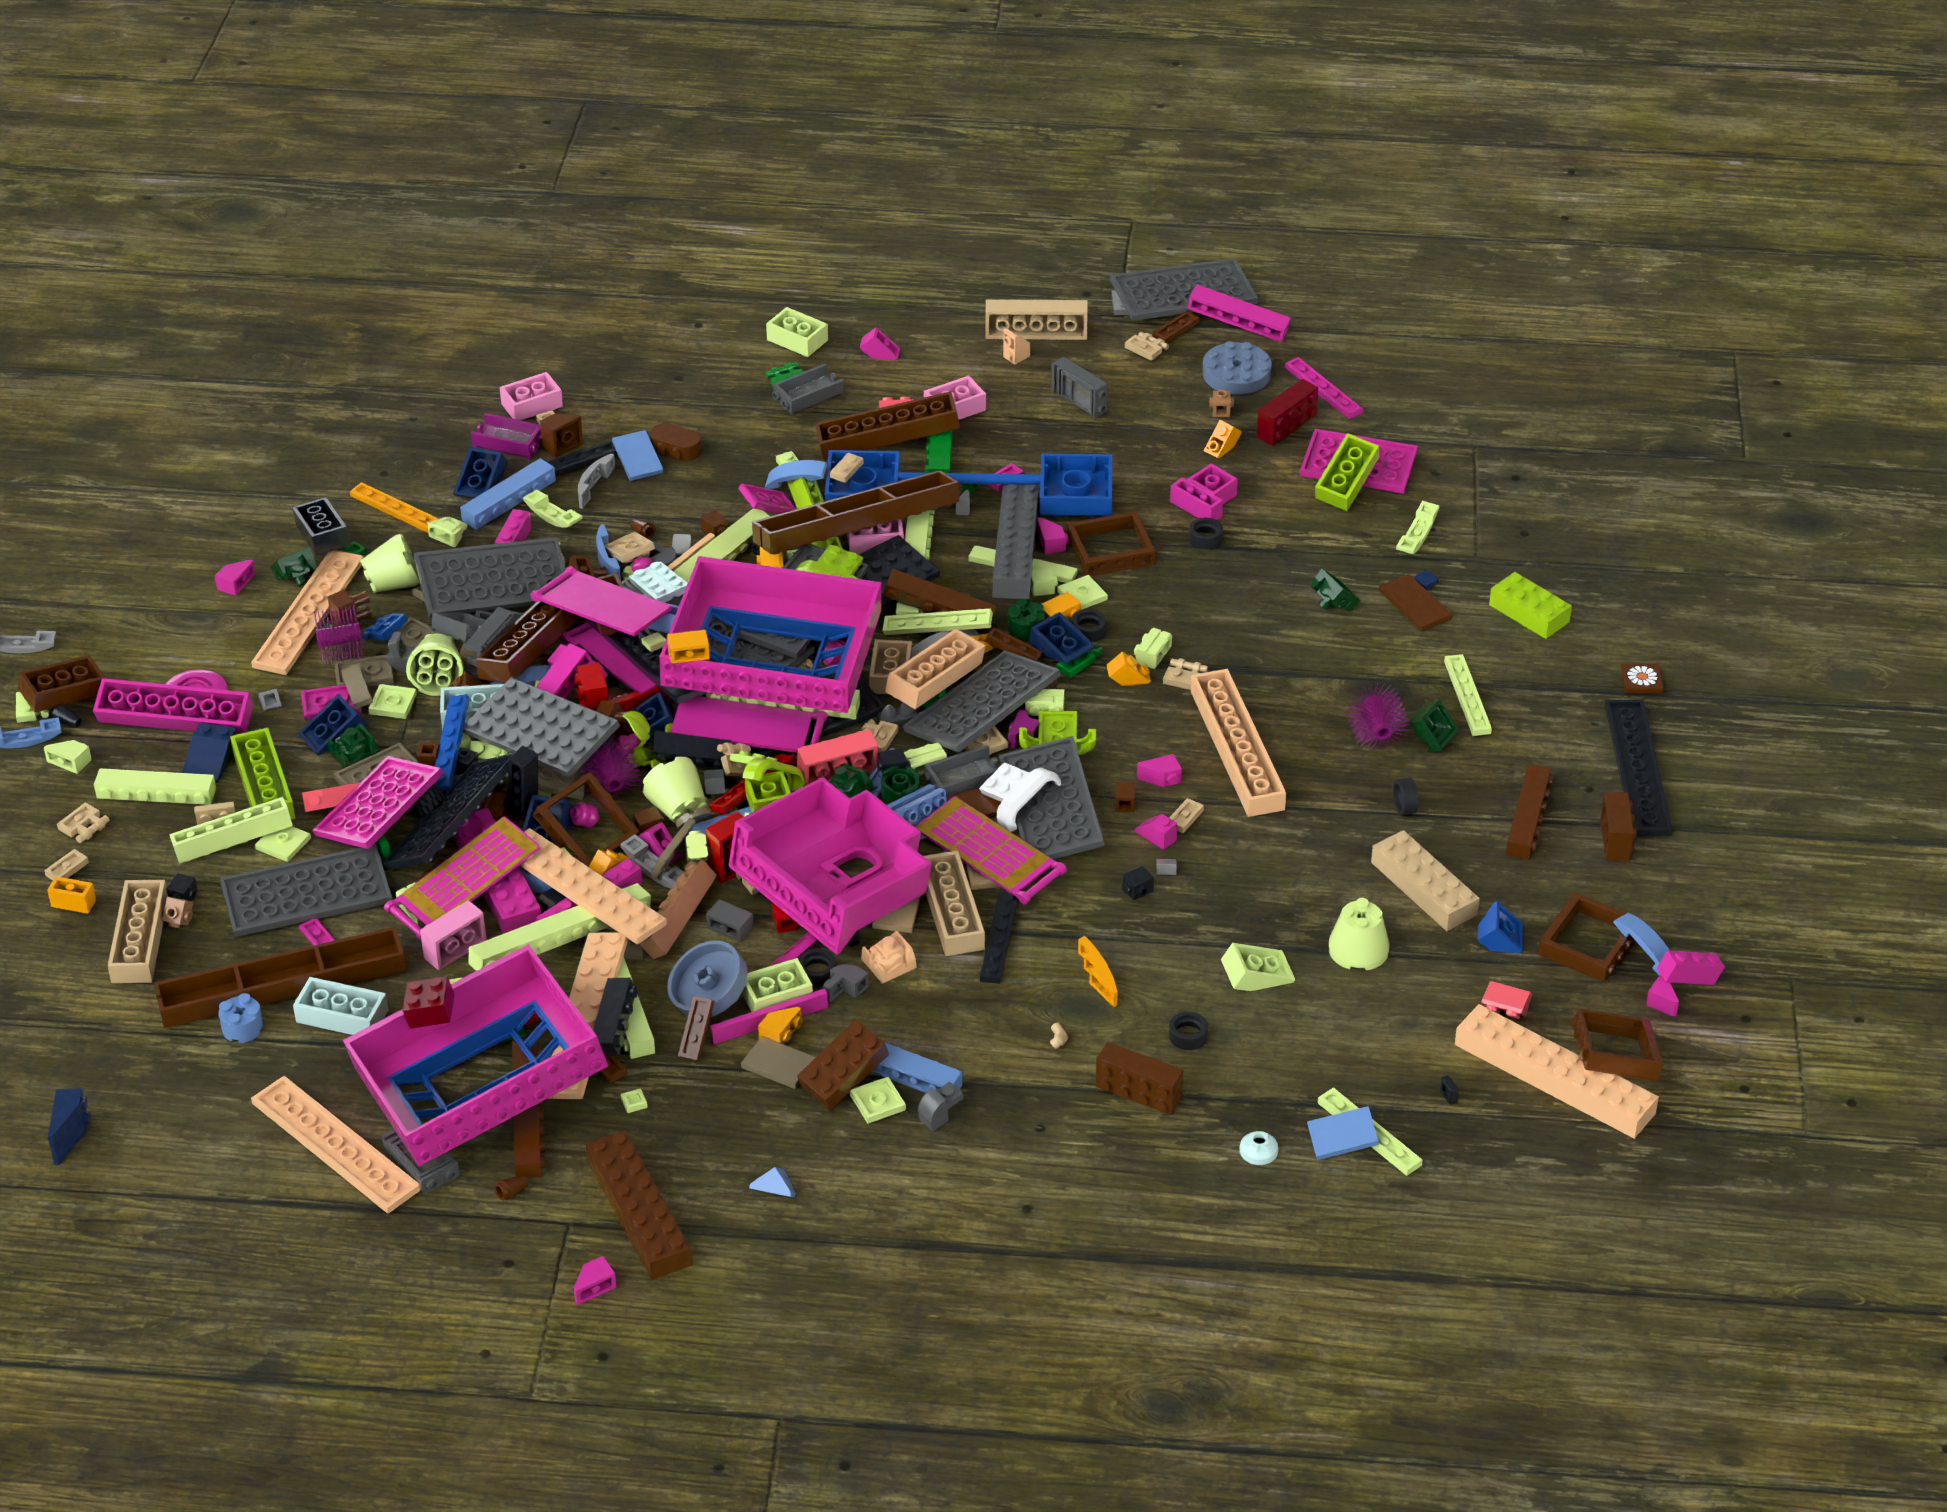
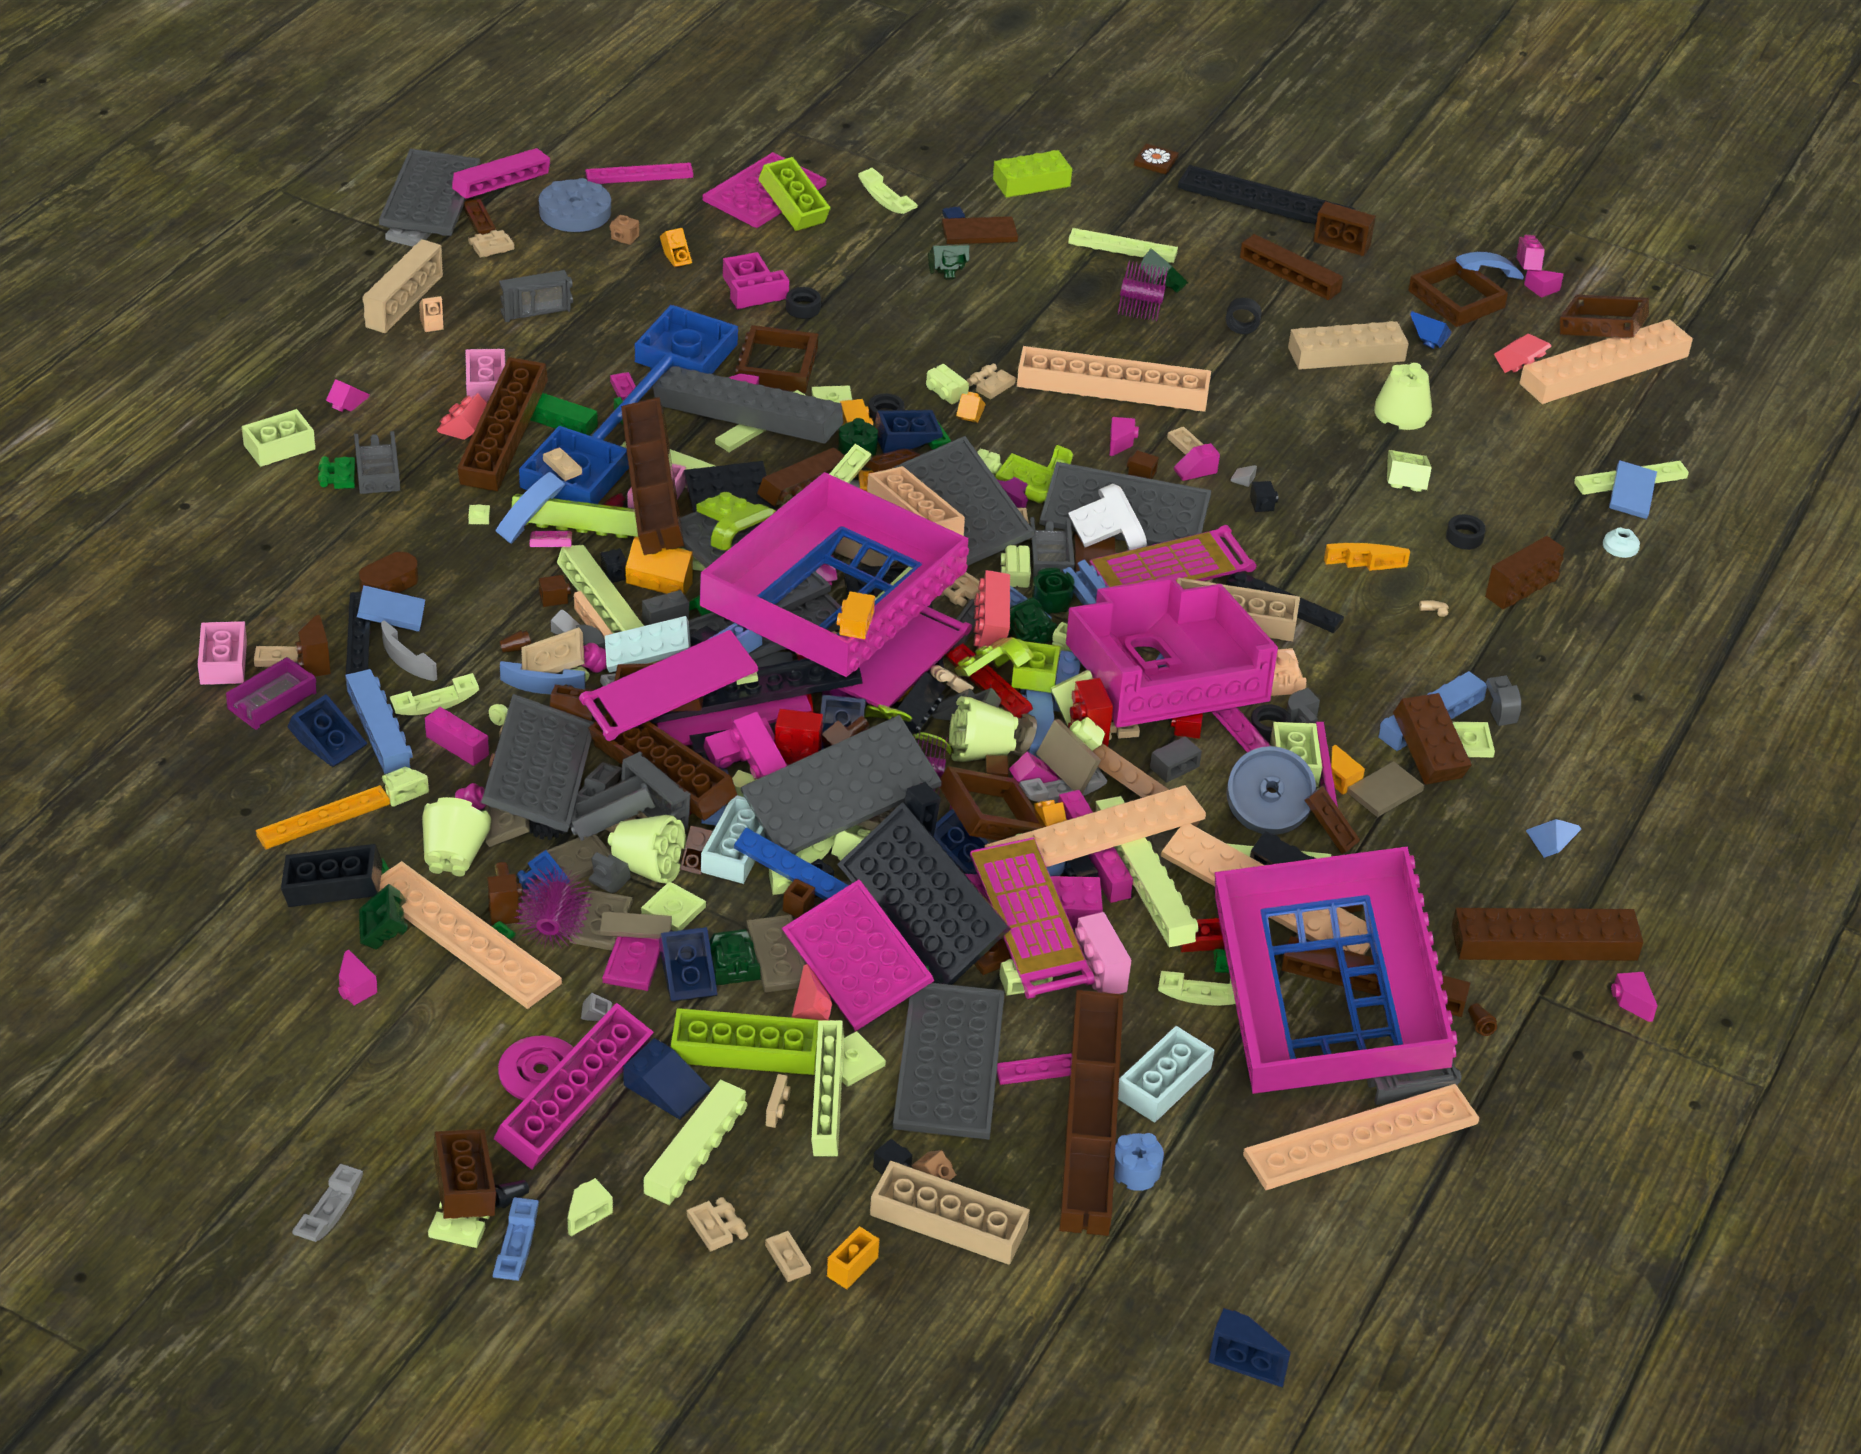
camera: 70 degrees left, 0 degrees up
dark red brick [403,976,455,1029] -> none
black brick [877,748,907,774] -> none
dark red brick [1256,379,1319,446] -> none
black tile [1440,1075,1459,1105] -> none

